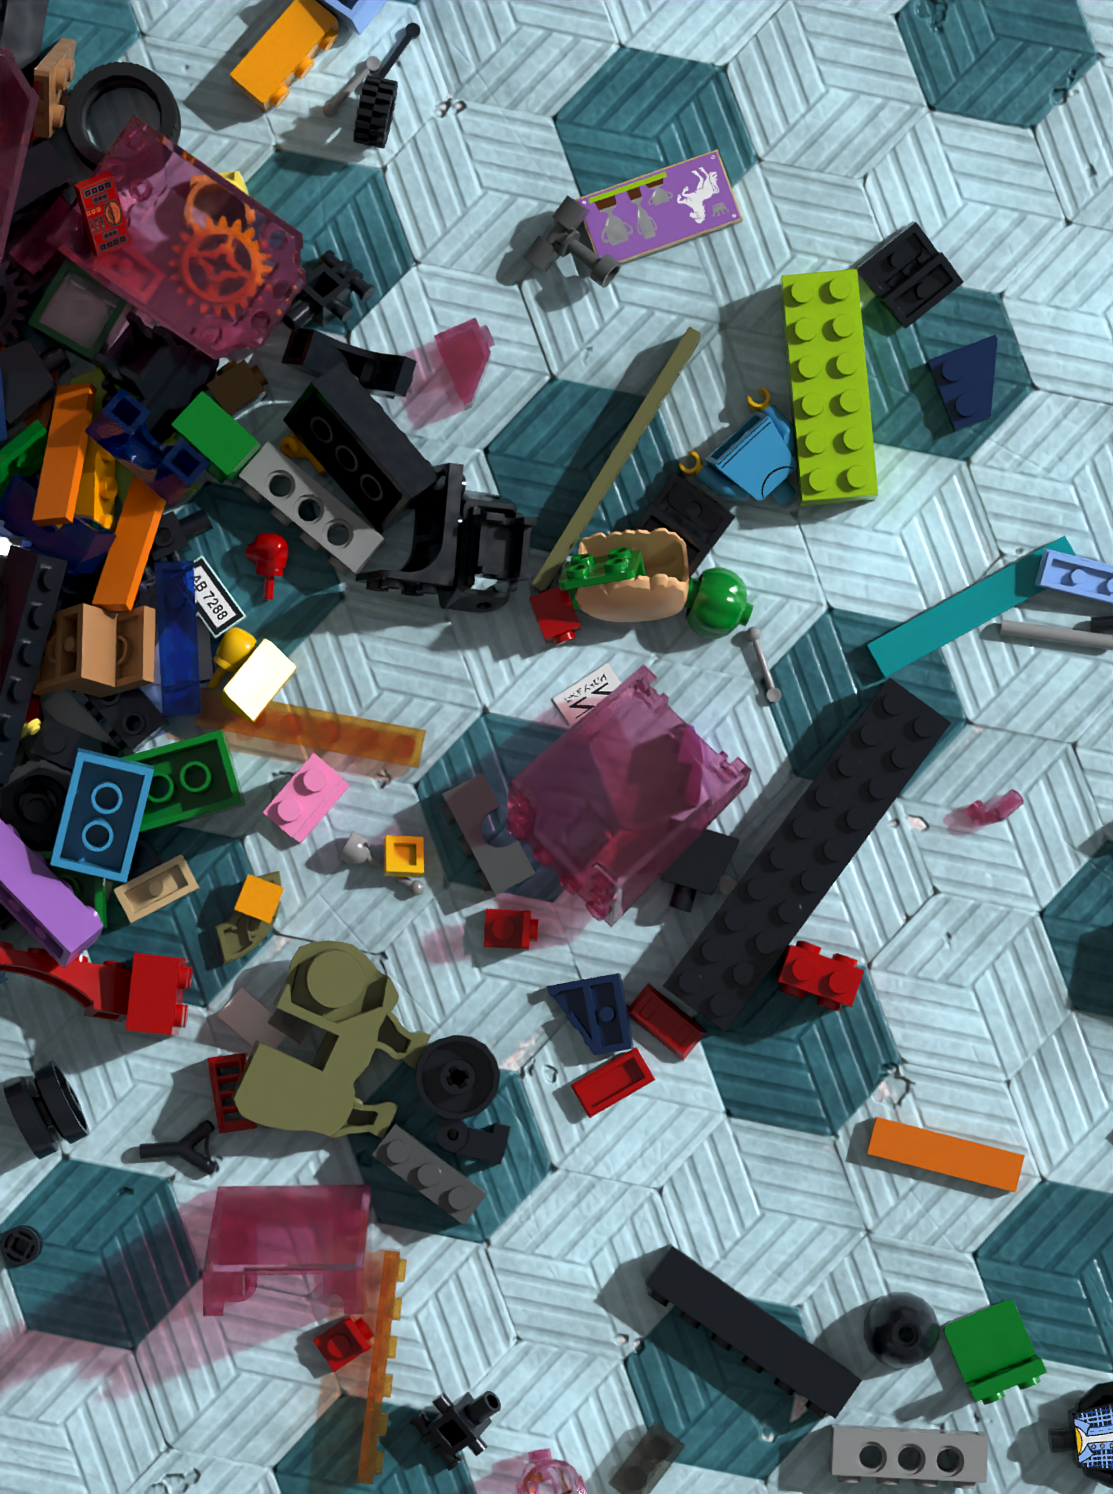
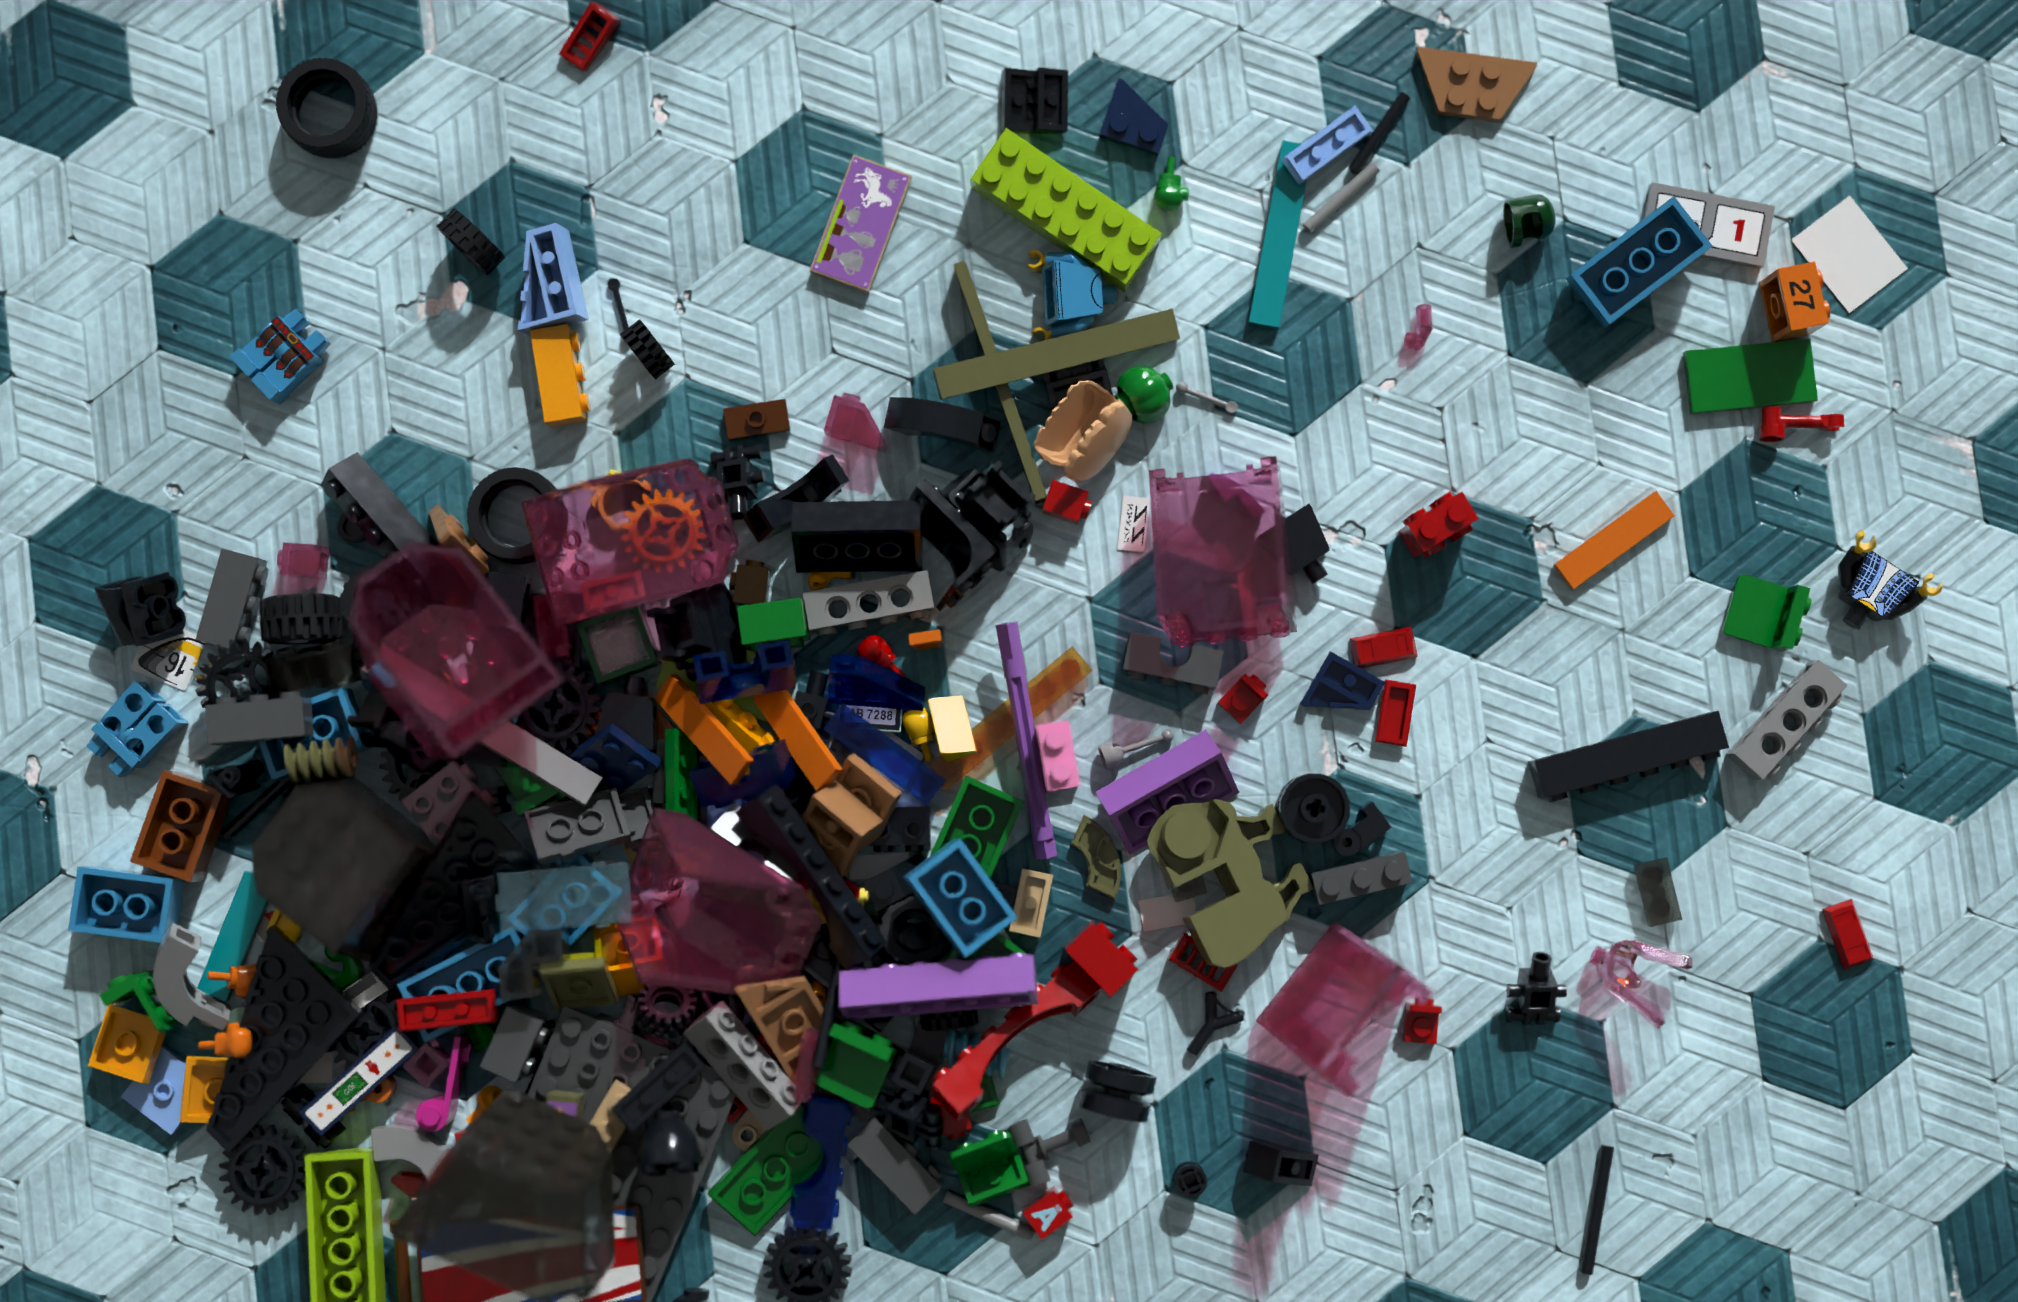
camera: 45 degrees left, 0 degrees up
tile [73,171,132,257] -> none
light orange tile [234,874,285,924] -> none
light grey hinge [323,56,381,118] -> none
clear orange plate [357,1248,407,1484] -> none
tile [383,835,424,878] -> none
dark grey bar [524,195,621,288] -> none
green bracket [558,547,646,609] -> none
black brick [662,677,951,1032] -> none
black piece [864,1292,939,1368] -> none
none -> reddish brown plate [723,399,791,441]
none -> clear blue slope [828,654,926,711]
none -> black arch [883,397,1000,452]
none -> orange tile [908,629,943,651]
none -> olive tile [932,308,1180,400]
none -> medium lavender piece [996,621,1057,859]
none -> medium lavender slope [1095,730,1240,854]
none -> green piece [1154,157,1190,210]
none -> black slope [1243,1140,1319,1186]

